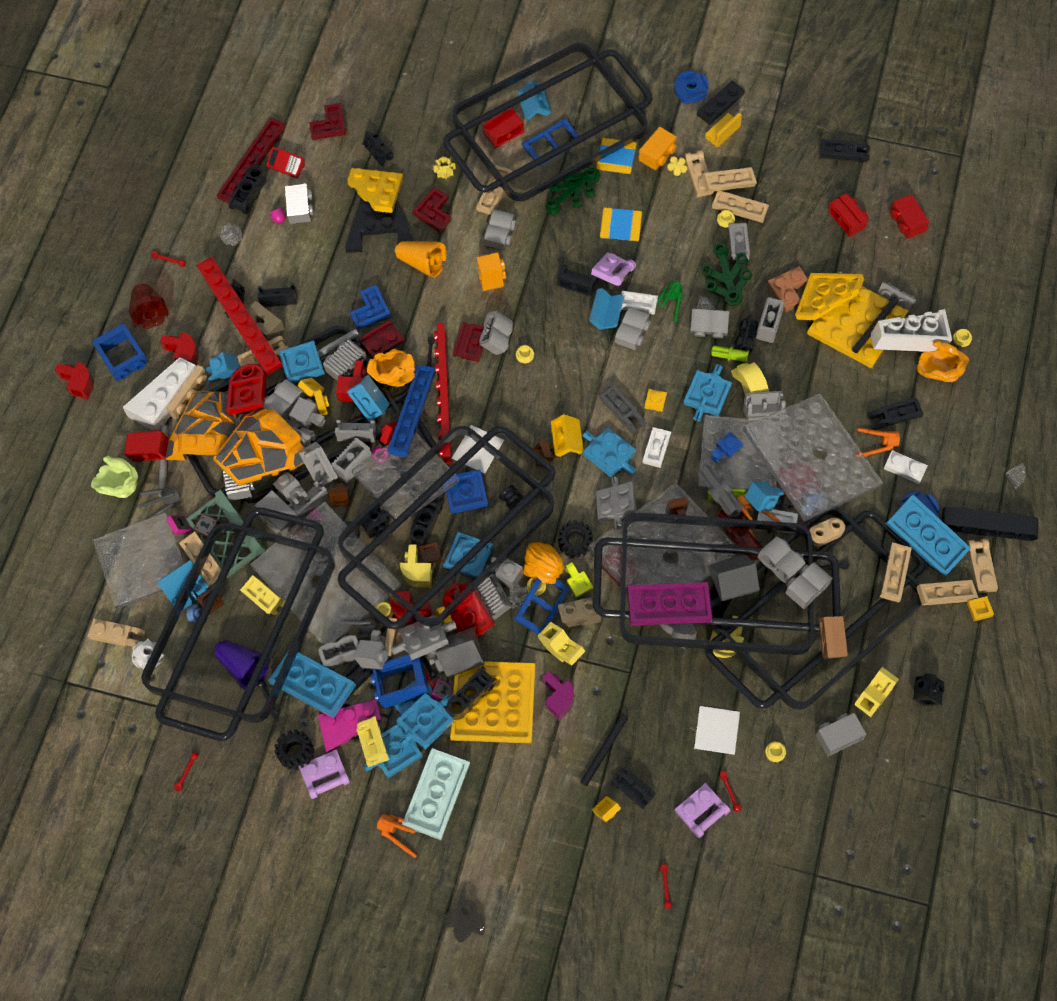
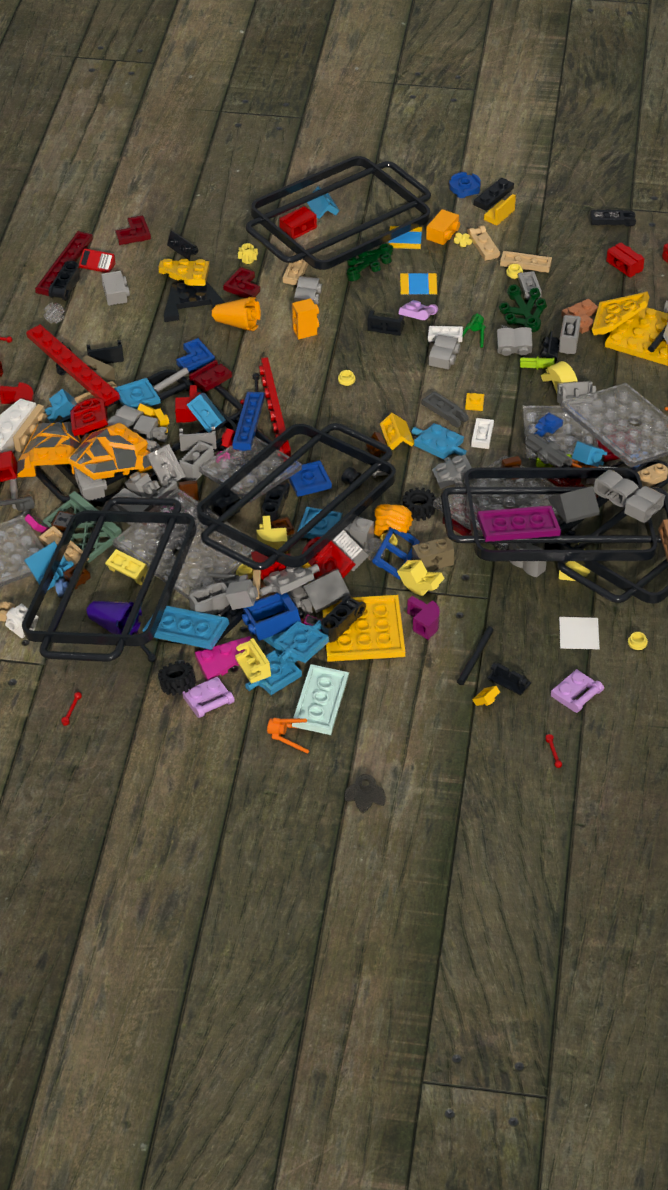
camera: 10 degrees left, 20 degrees down
dark pink hinge [270,208,285,224] -> none
light grey brick [323,339,367,381] -> none
light orange hair [367,349,415,387] -> none
white sticker [452,425,504,474] -> none
dark red plate [453,322,484,362] -> none
light grey brick [480,310,513,355] -> none
blue window [521,118,579,167] -> none
neon yellow plate [565,562,593,599] -> none
dark azure panel [589,288,624,330] -> none
dark azure plate [684,364,732,422] -> none
tan plate [702,167,757,192] -> none
red hinge [719,771,741,812] -> none

